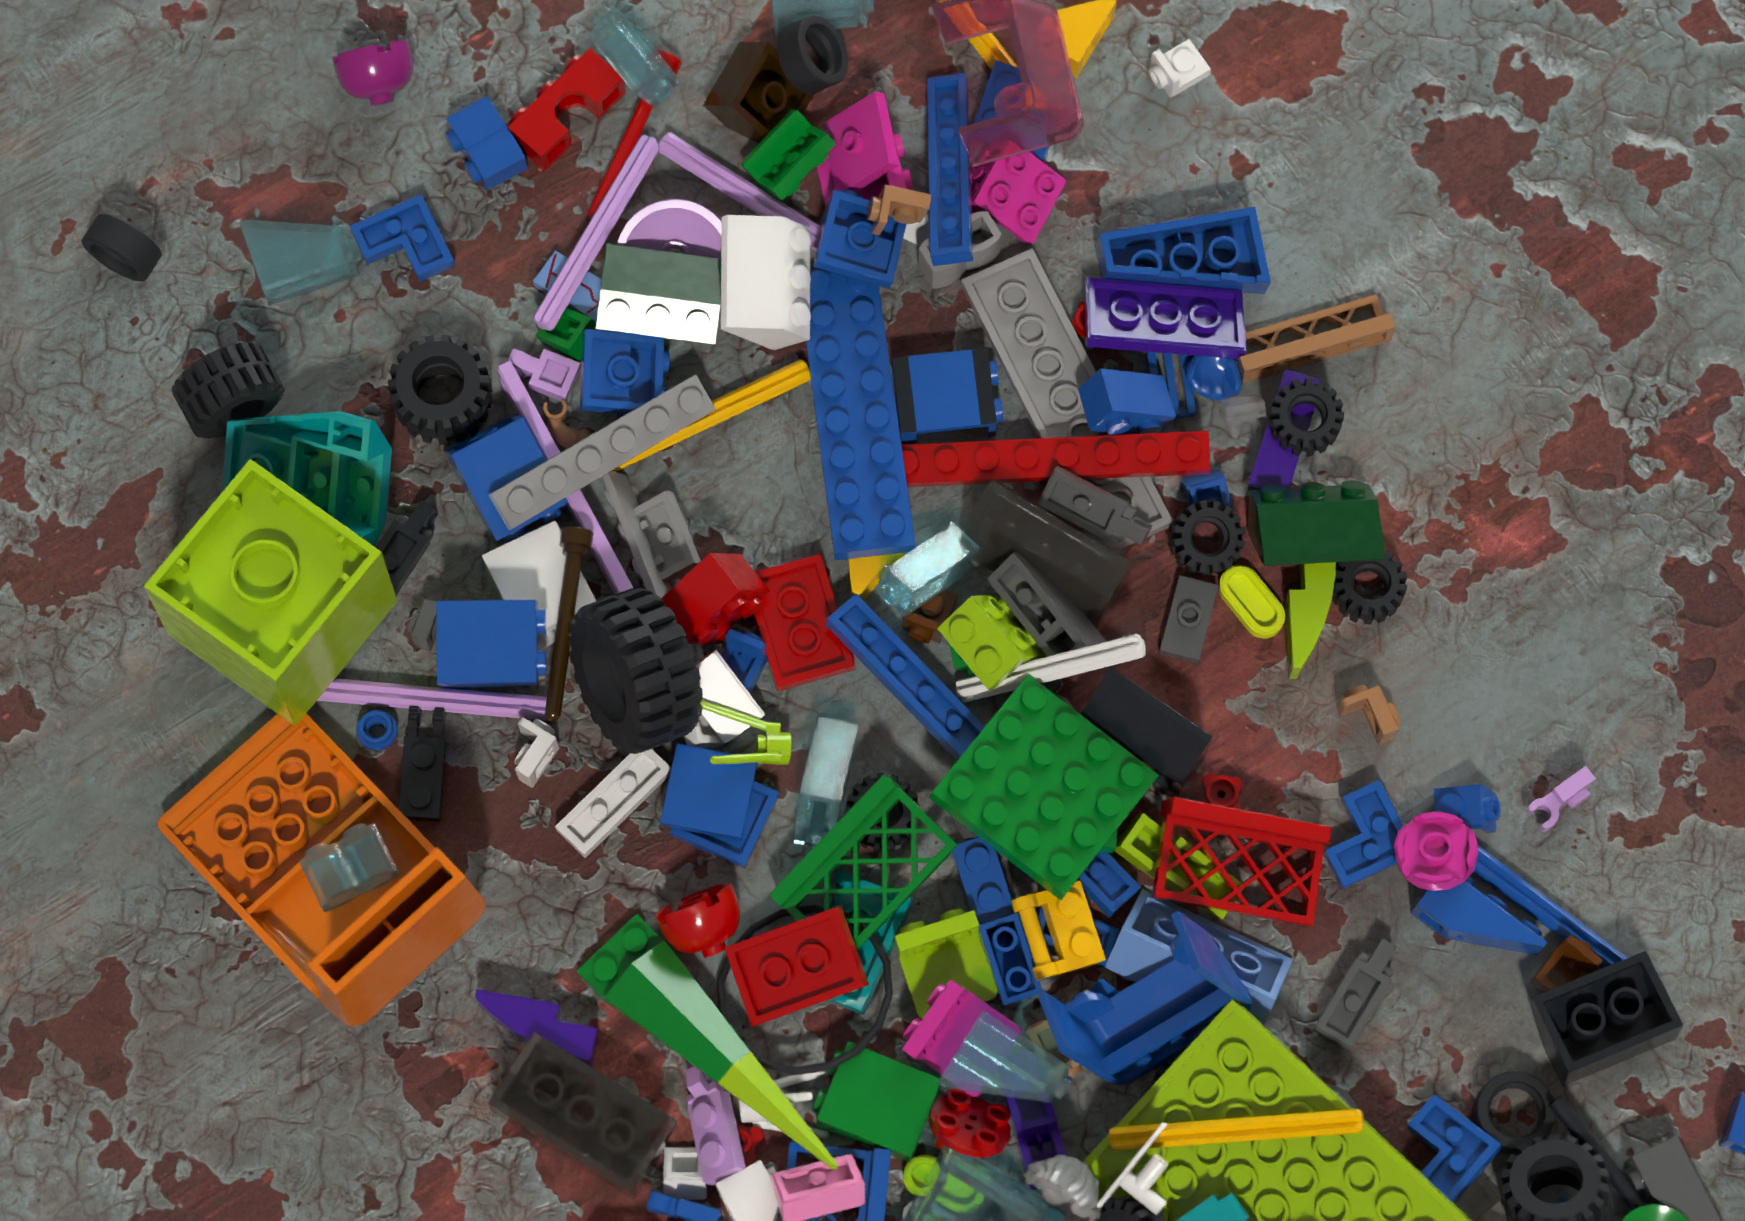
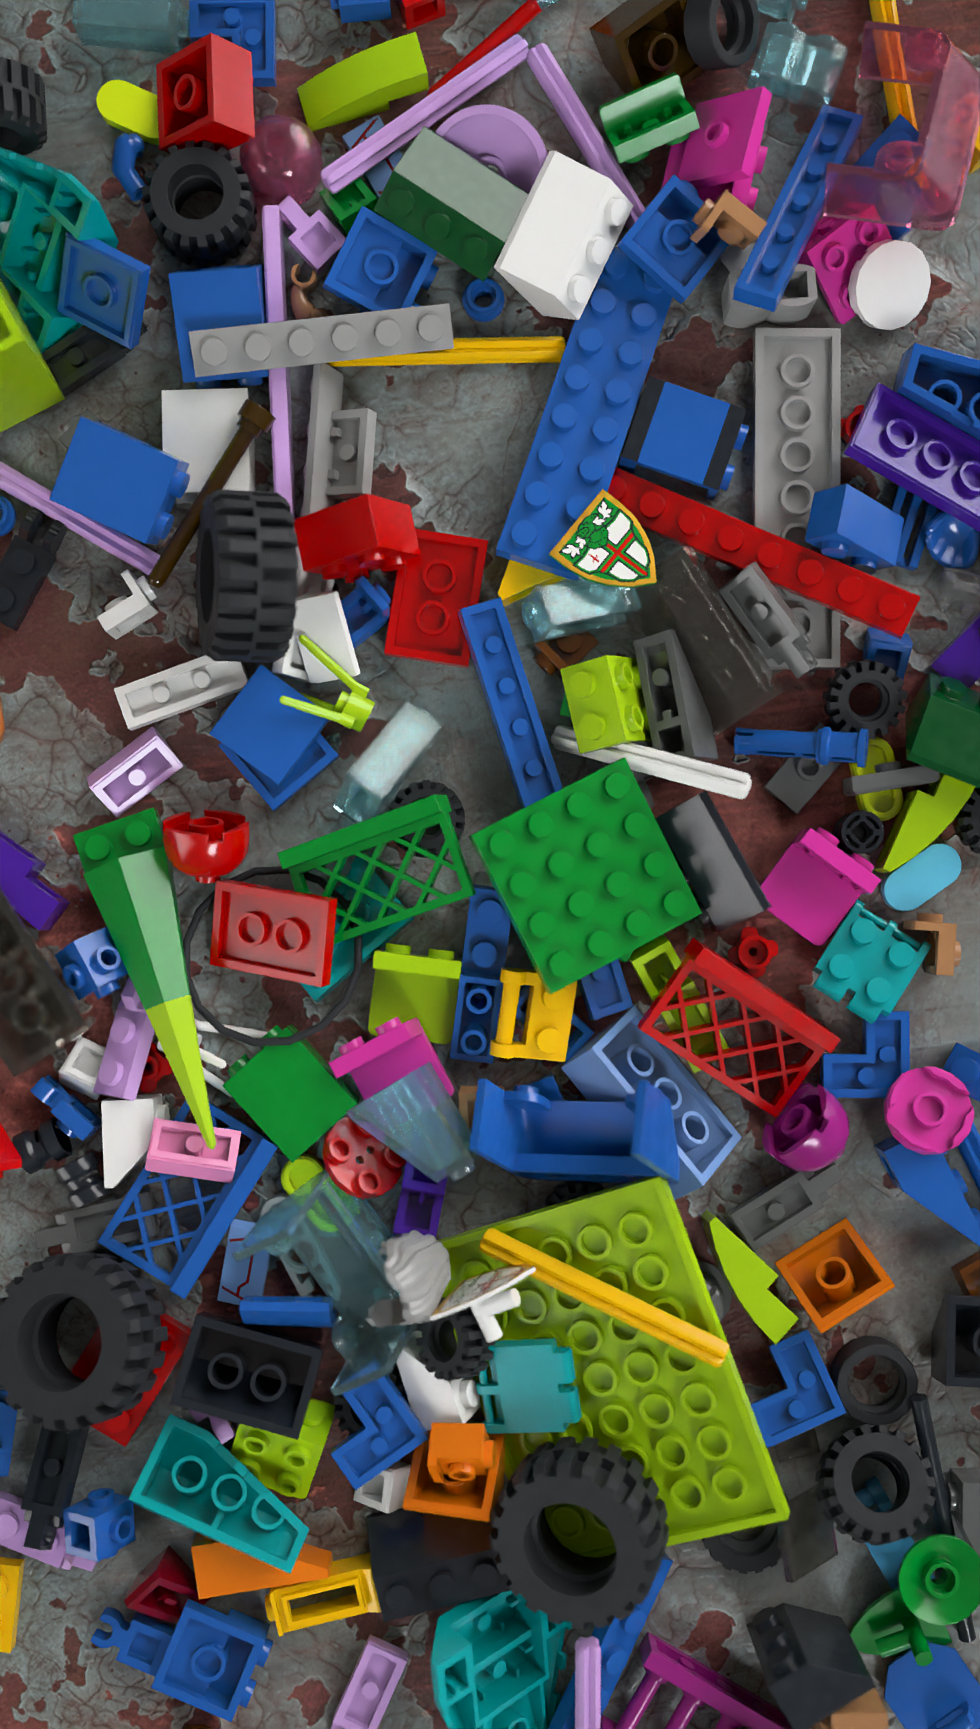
camera: 30 degrees right, 15 degrees up
none -> blue brick [54,926,128,1000]
none -> blue tile [57,231,151,349]
none -> lavender slope [87,727,184,818]
none -> neon yellow tile [96,80,159,145]
none -> blue arm [111,133,147,201]
none -> red brick [156,33,255,153]
none -> clear pink cylinder [239,114,324,205]
none -> lime slope [297,32,429,132]
none -> blue plate [462,279,505,322]
none -> shield [549,489,656,588]
none -> lime slope [701,1210,799,1345]
none -> blue pin [734,727,869,768]
none -> clear light blue brick [747,21,848,111]
none -> dark pink bracket [760,827,881,946]
none -> magenta cylinder [762,1083,849,1172]
none -> orange slope [775,1218,895,1334]
none -> teal plate [812,899,932,1024]
none -> black wheel [832,810,884,855]
none -> dark grey plate [841,761,940,797]
none -> white tile [848,239,931,330]
none -> medium azure tile [881,844,961,911]

